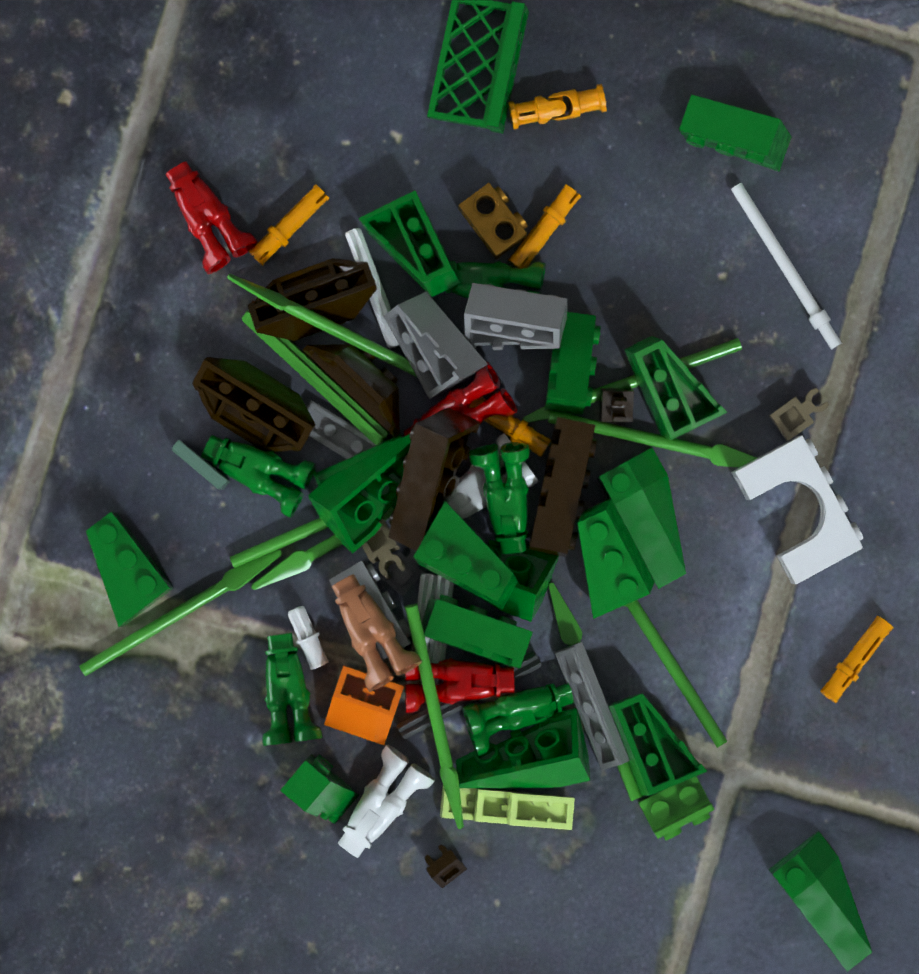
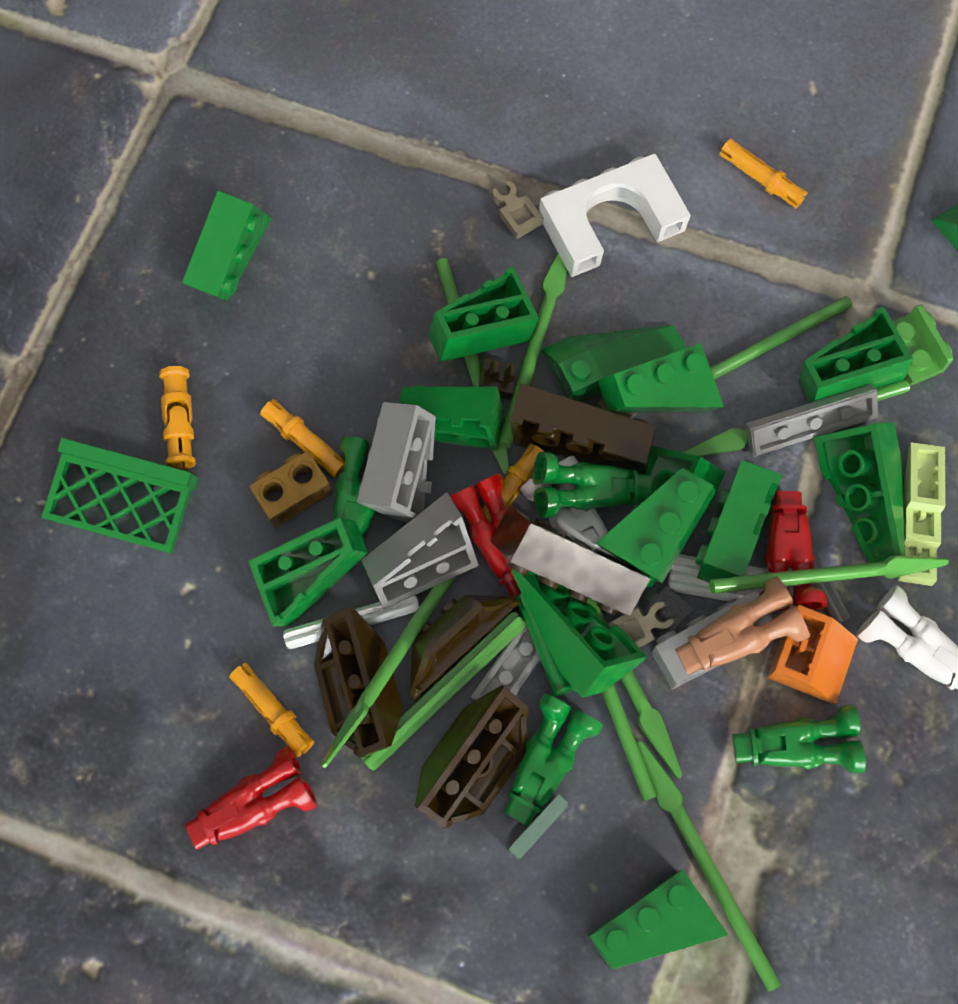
camera: 85 degrees left, 15 degrees down
green wedge [280,754,359,824] -> none
white axle [288,606,329,670] -> none
green piece [462,683,574,756] -> none
white bar [731,183,842,350] -> none

